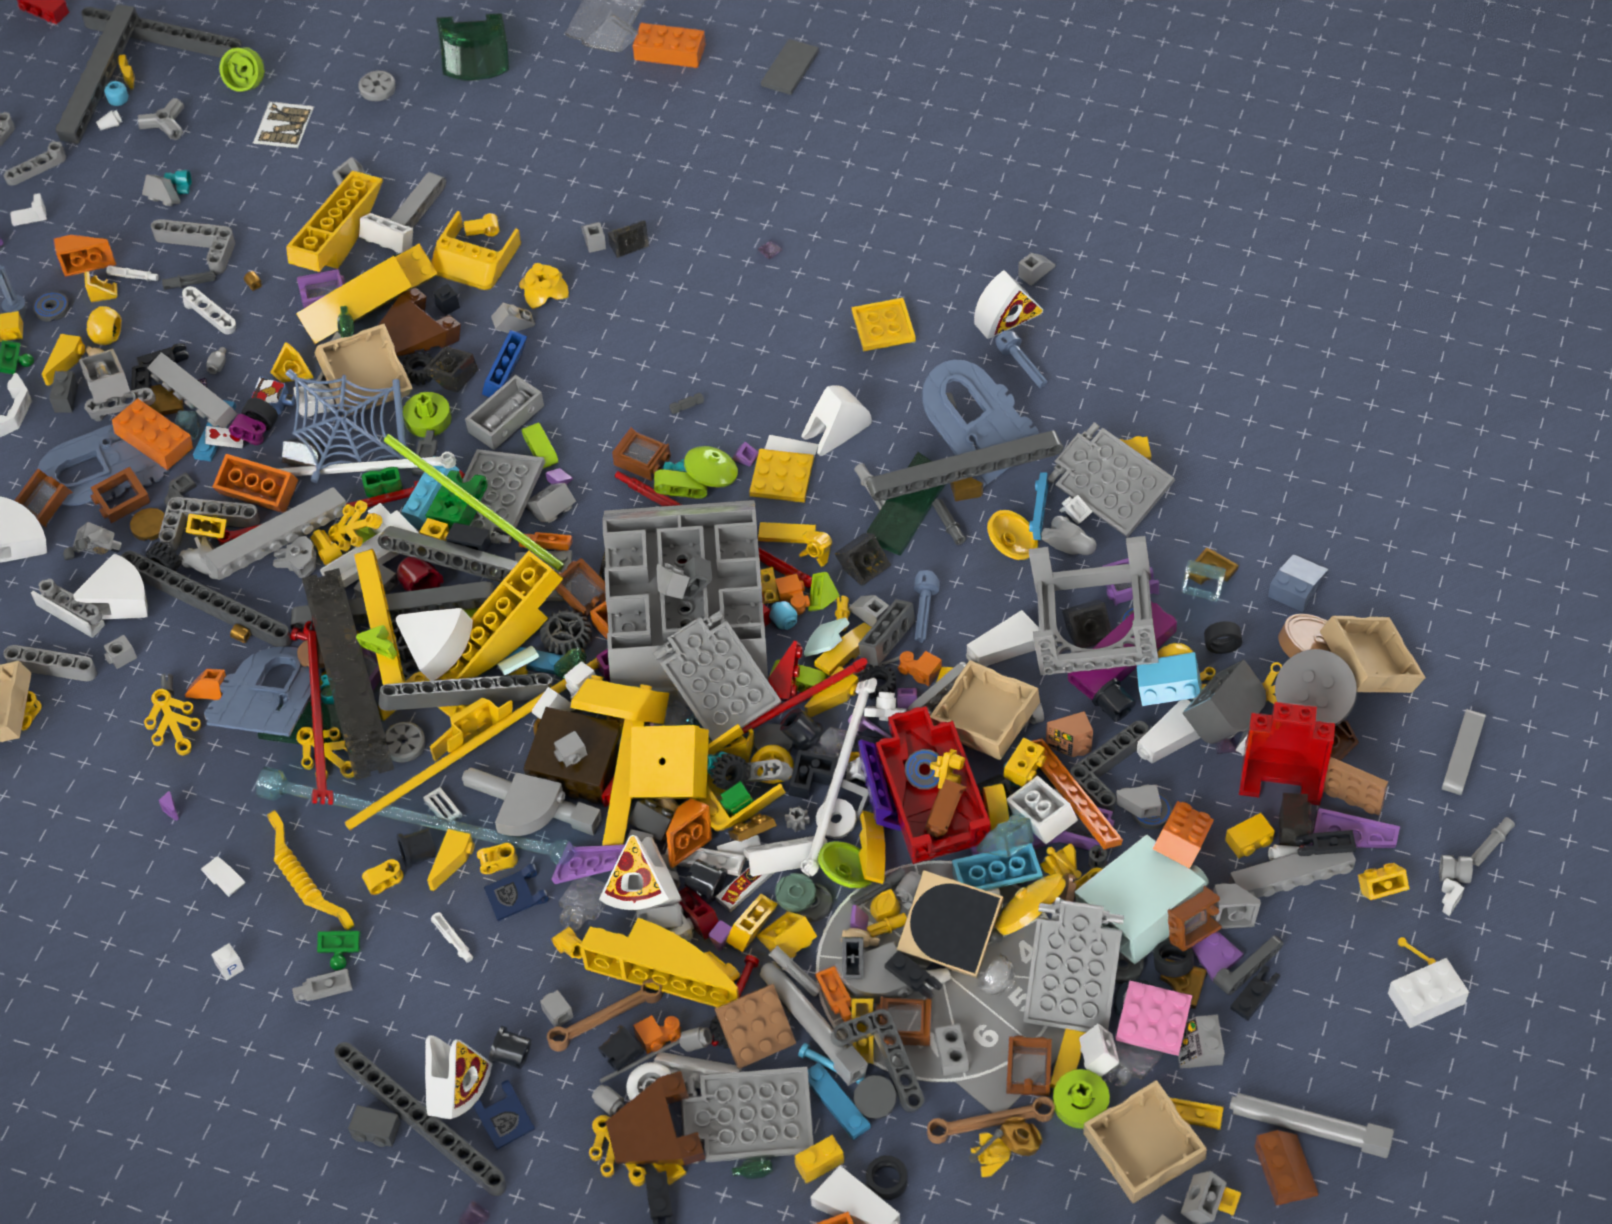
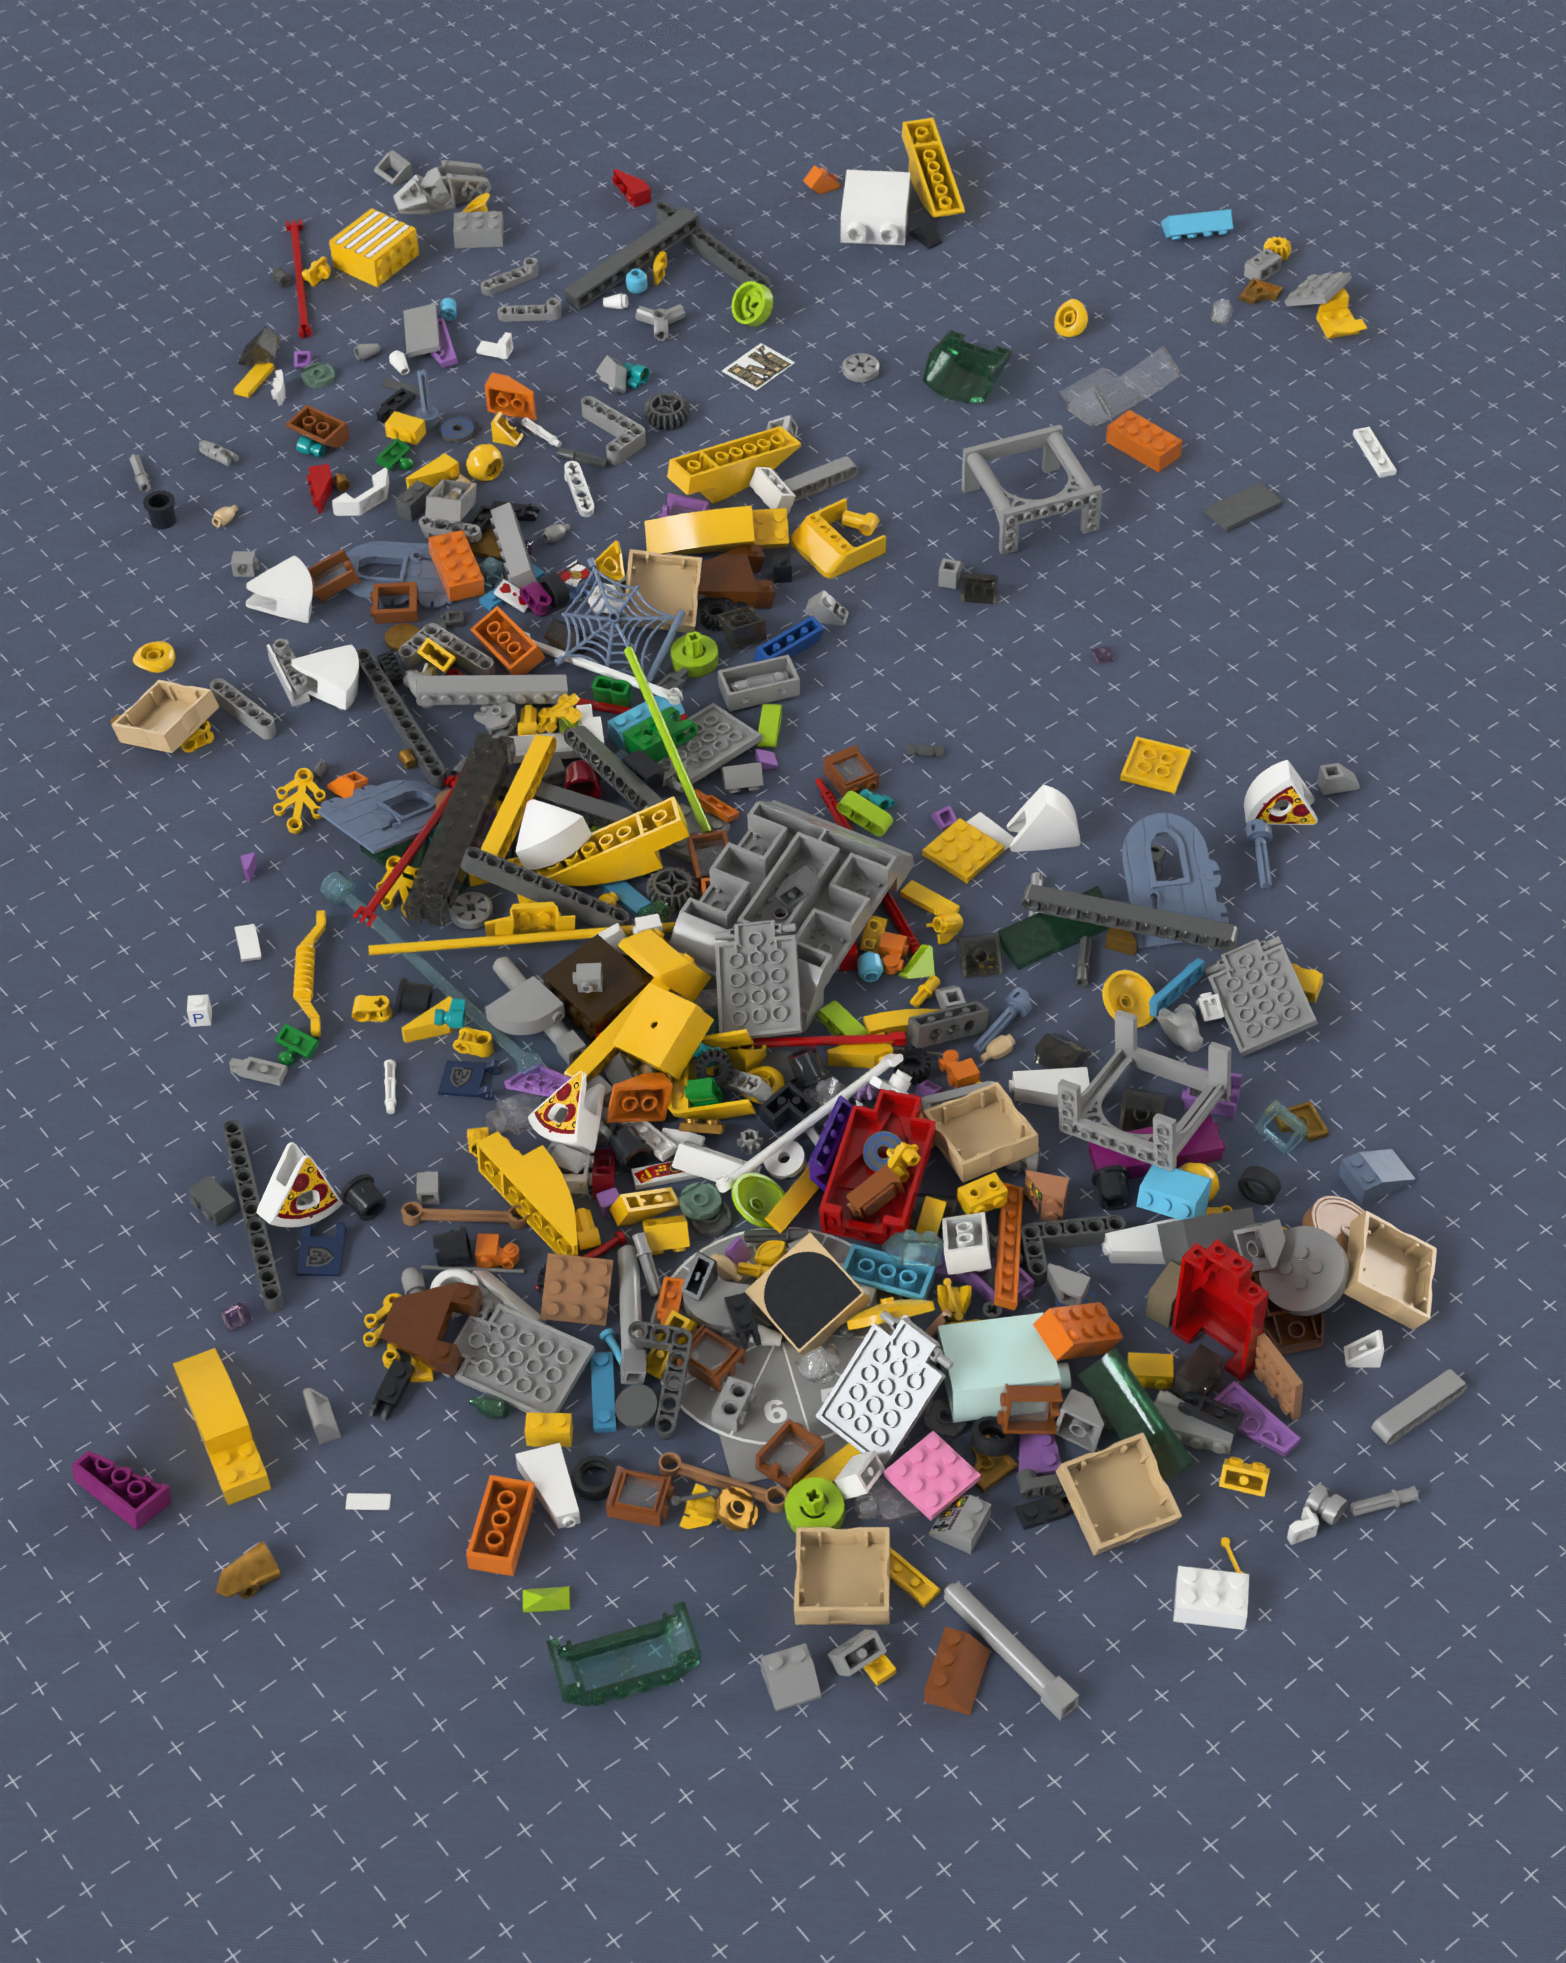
camera: 30 degrees right, 5 degrees down
light grey torso [63,522,122,560] -> none
light grey brick [104,635,137,669] -> none
pearl gold hose [244,271,262,291] -> none
clear green plant [337,306,354,338] -> none
lime slope [356,625,397,660] -> none
yellow brick [419,518,449,541] -> none
white tile [423,787,462,827] -> none
light aqua slope [497,646,539,676] -> none
yellow brick [519,263,569,309] -> none
light grey slope [657,563,690,599] -> none
light grey brick [679,1027,712,1052] -> none
lime dish [684,446,738,487] -> none
red slope [768,641,803,701] -> none
light aqua slope [804,617,849,657] -> none
none -> teal piece [434,998,466,1029]
none -> dark orange window [606,1465,675,1527]
none -> dark grey gear [644,392,690,430]
none -> light grey arch [961,425,1103,555]
none -> tan plant [980,1034,1016,1063]
none -> clear smoke slope [1034,1033,1091,1069]
none -> tan tile [1056,1432,1182,1556]
none -> clear green arch [1078,1348,1193,1483]
none -> dark tan brick [1145,1261,1181,1328]
none -> light grey slope [1233,1219,1286,1272]
none -> white slope [1344,1330,1384,1368]

